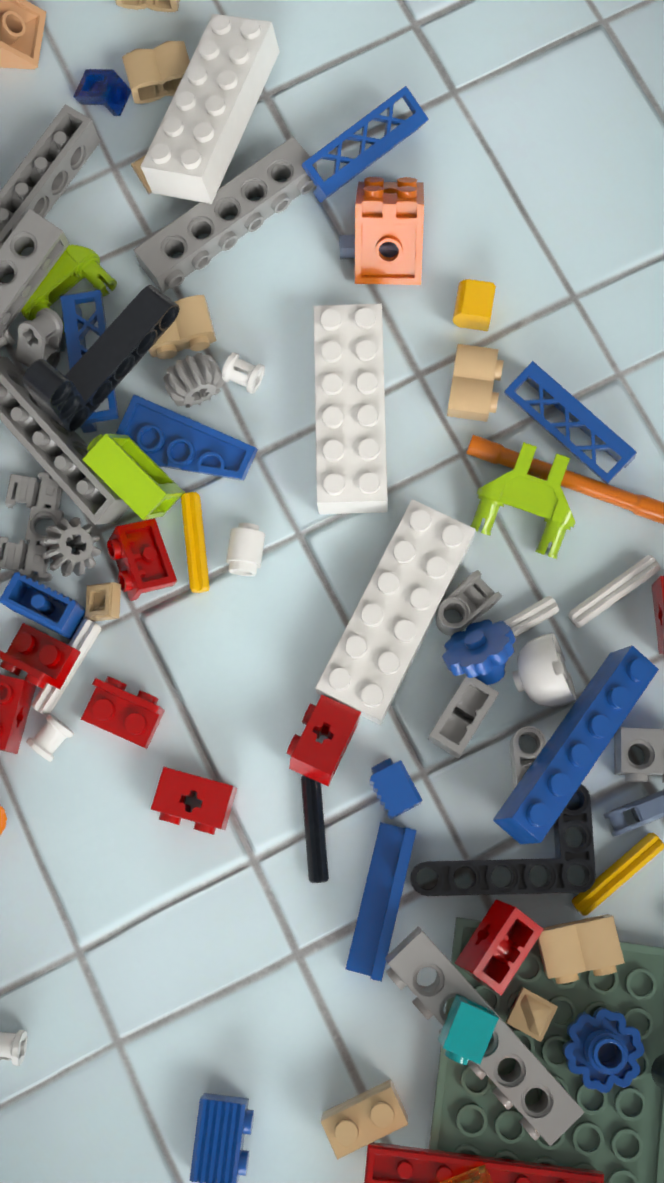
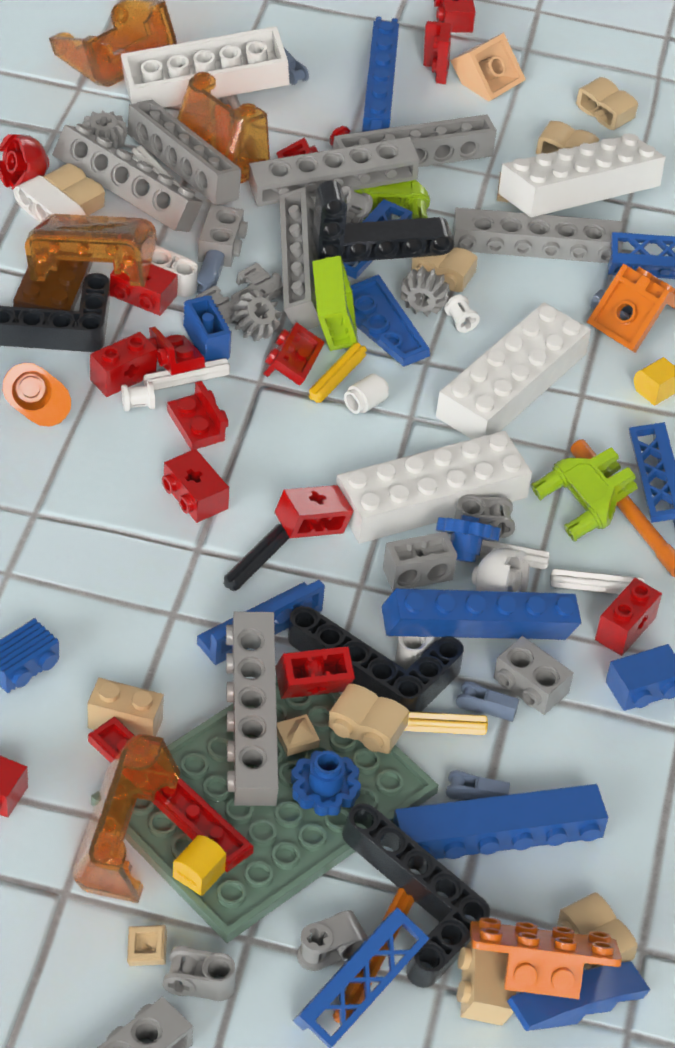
camera: 25 degrees right, 30 degrees down
clear blue bracket [73,69,131,116] -> none
tan tile [85,582,121,622] -> none
blue brick [370,758,423,819] -> none
teal brick [438,994,499,1065] -> none
tan brick [447,344,504,422] -> none

